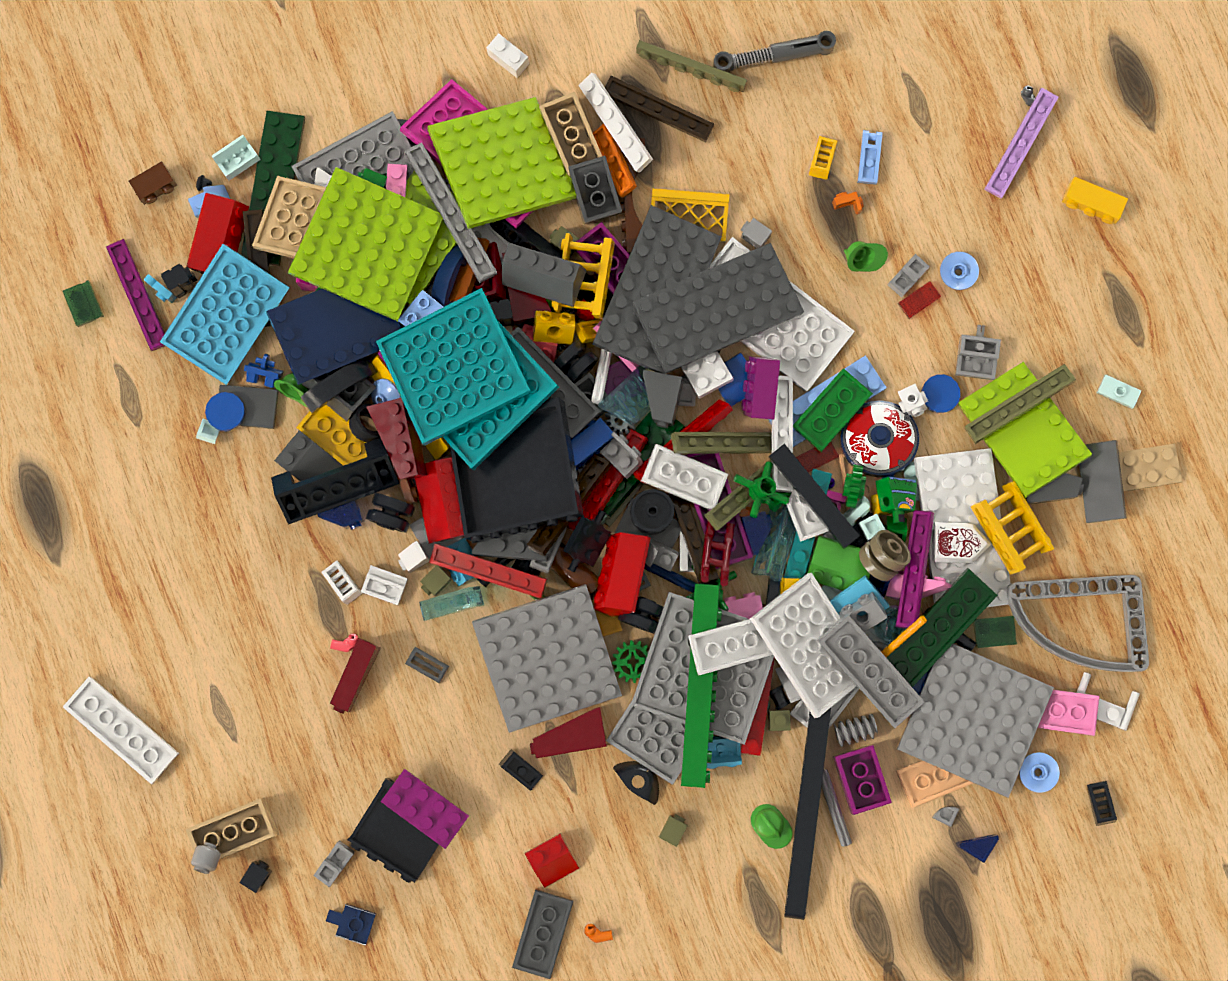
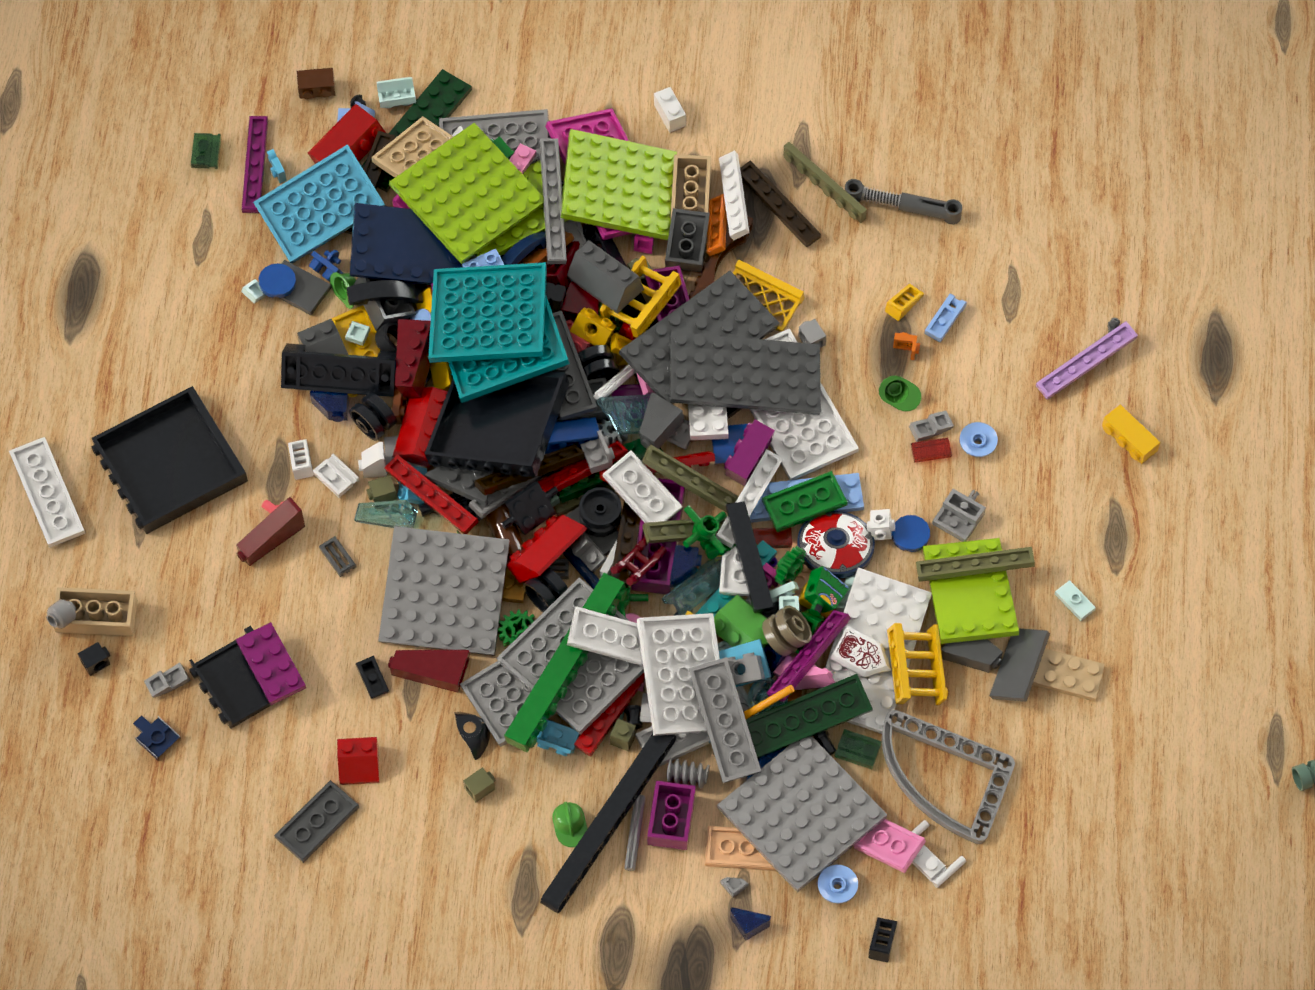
camera: 25 degrees right, 20 degrees down
black brick [161,264,198,298] -> none
orange arm [584,924,613,943] -> none
none -> black panel [91,386,248,534]
none -> light aqua plate [345,321,370,346]
none -> dark pink tile [634,234,654,254]

